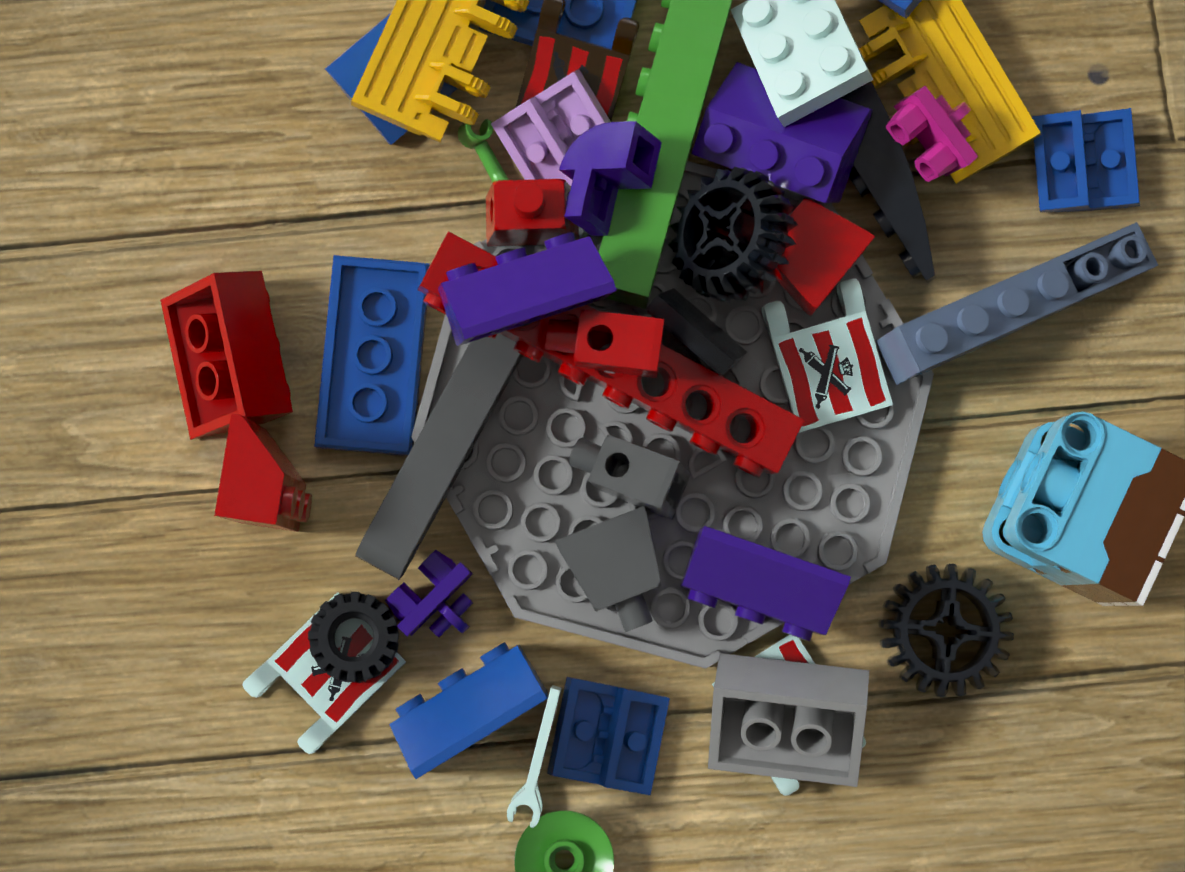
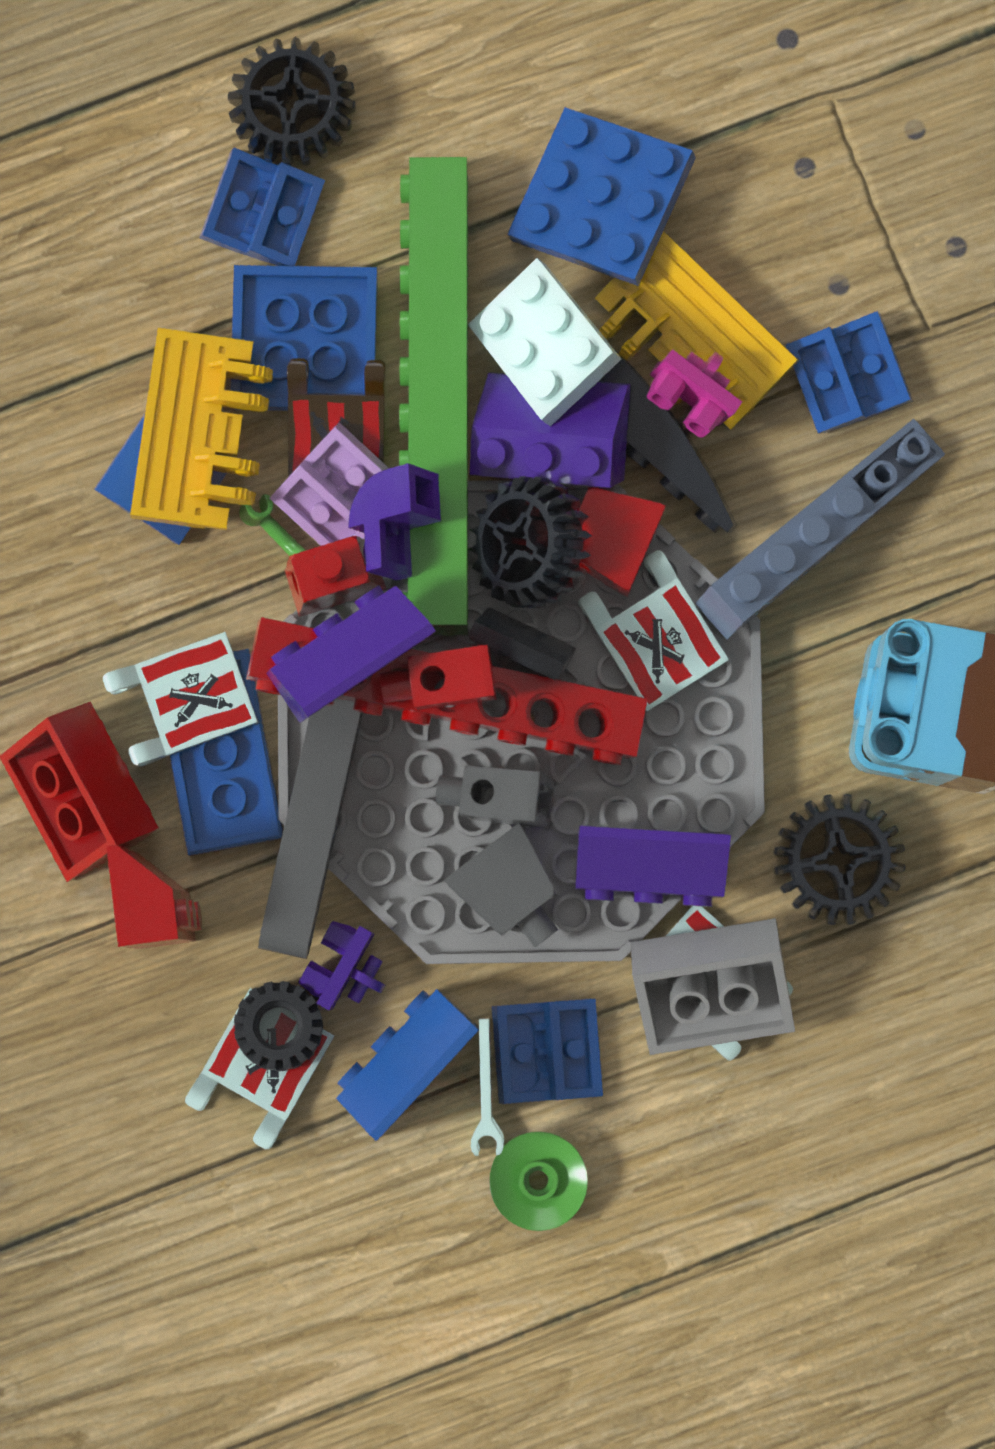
camera: 10 degrees left, 0 degrees up
none -> flag [103,632,258,767]

